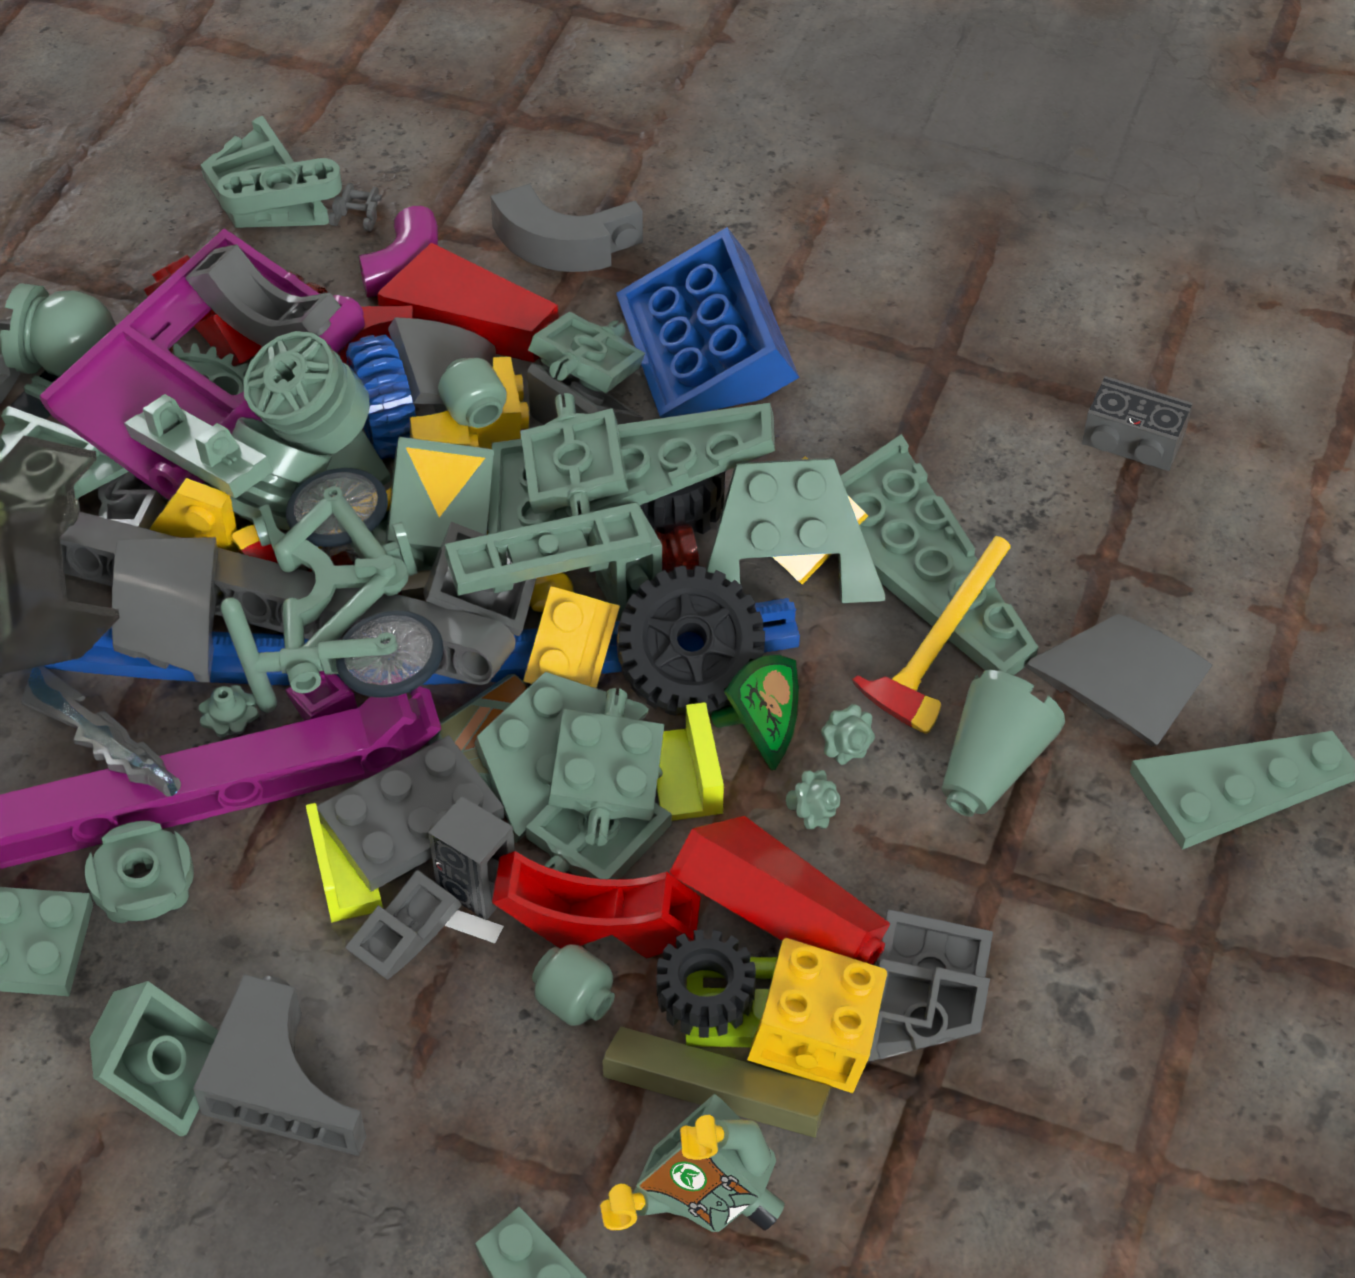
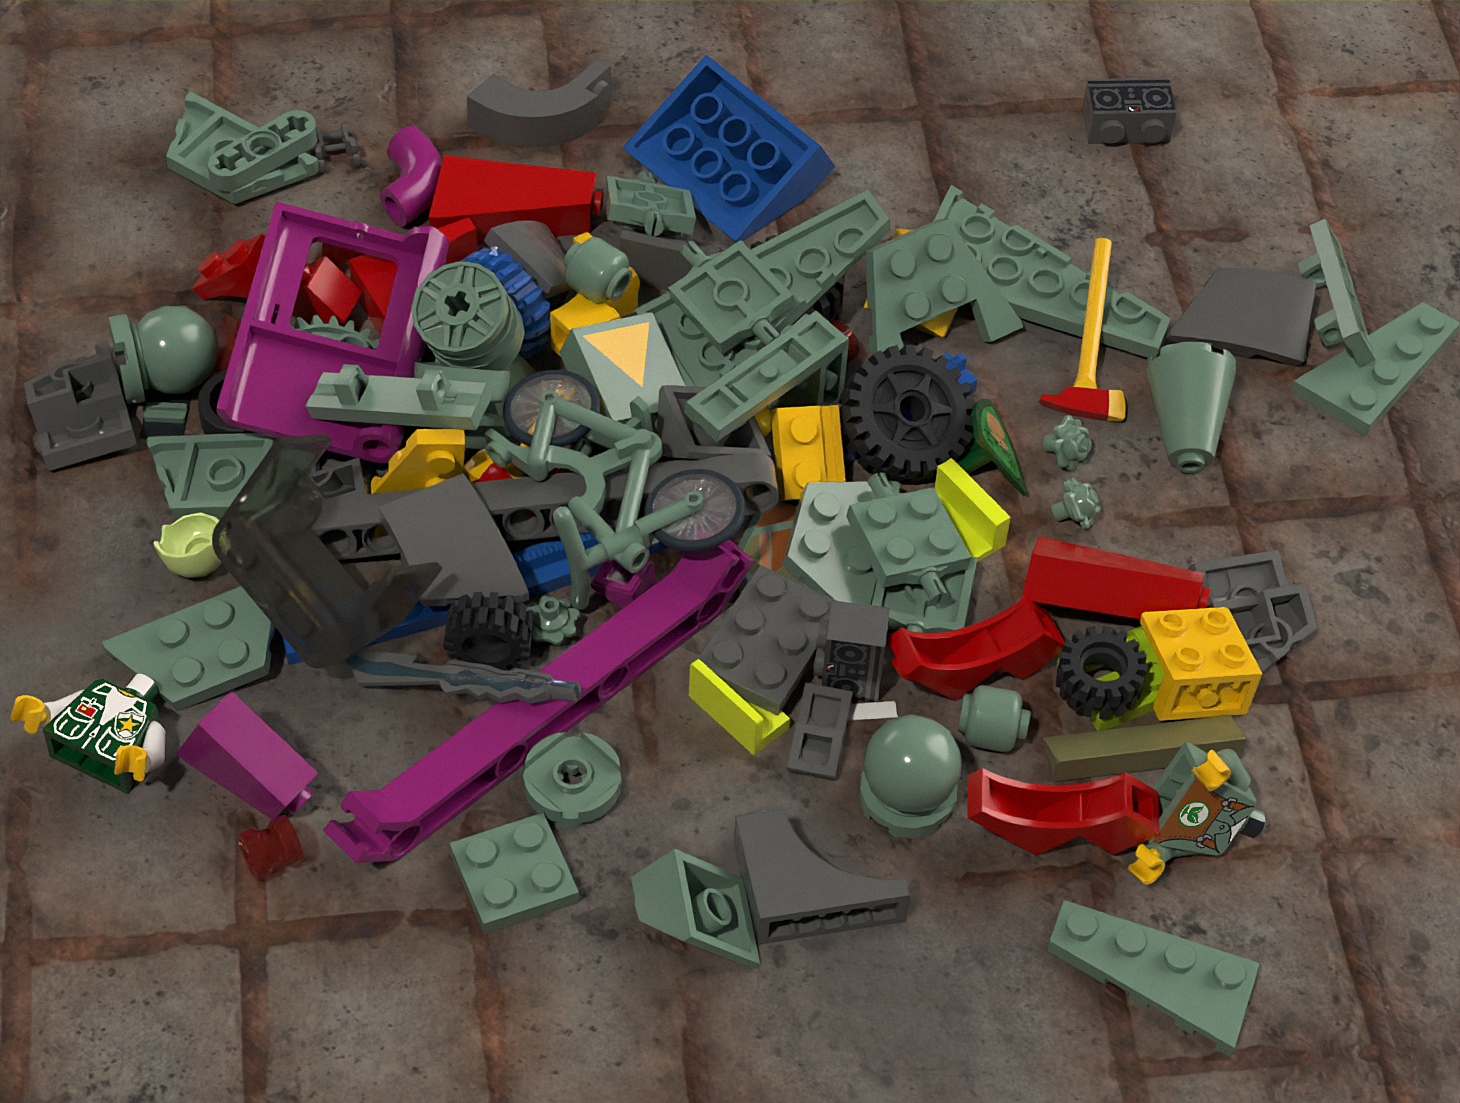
camera: 30 degrees left, 0 degrees up
dark grey arch [185,244,341,346] -> none
none -> black tyre [443,591,534,671]
none -> sand green tile [859,714,962,839]
none -> red arch [967,768,1160,856]
none -> sand green hinge [1298,219,1375,366]

